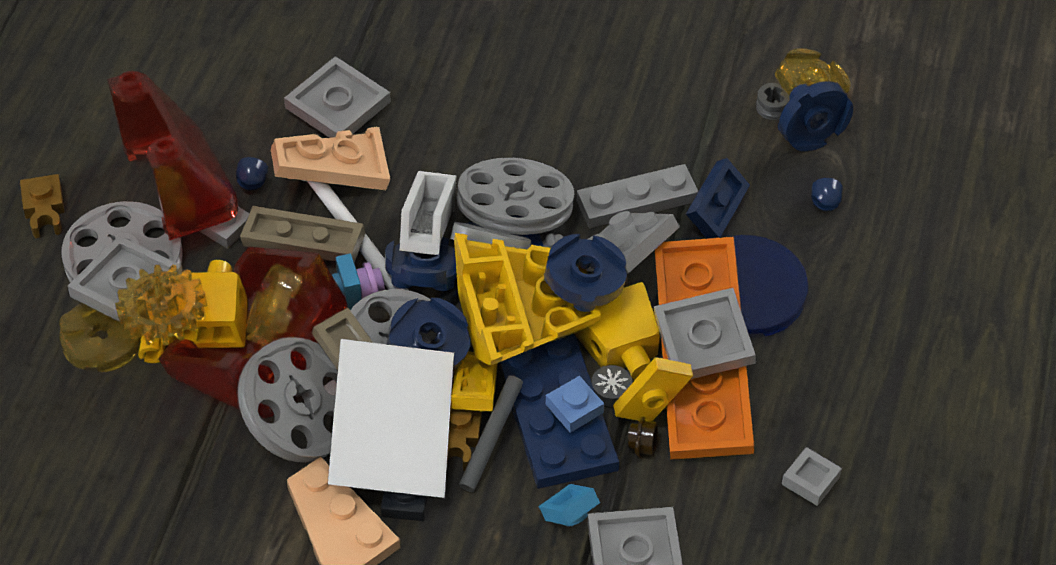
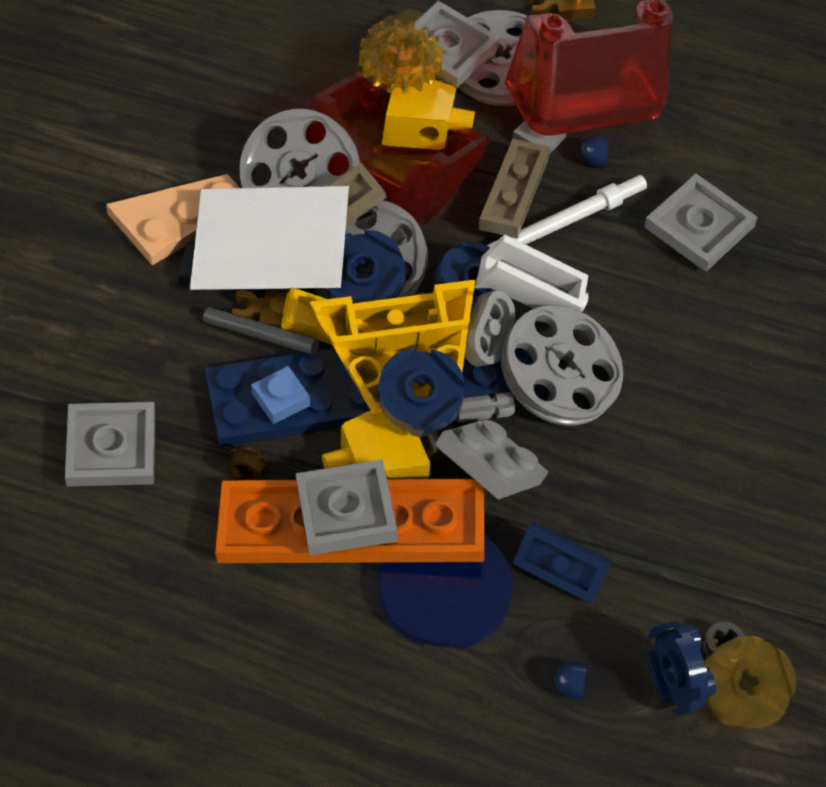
camera: 90 degrees right, 5 degrees up
clear yellow plate [246,264,302,346] -> none
light nougat wing [271,127,390,190] -> none
dark azure plate [330,253,362,310] -> none
lavender plate [356,262,385,299] -> none
dark azure plate [539,484,600,526] -> none
light grey plate [577,164,699,229] -> none
dark grey tile [592,365,633,407] -> none
yellow plate [613,357,693,422] -> none
light grey plate [782,447,842,506] -> none

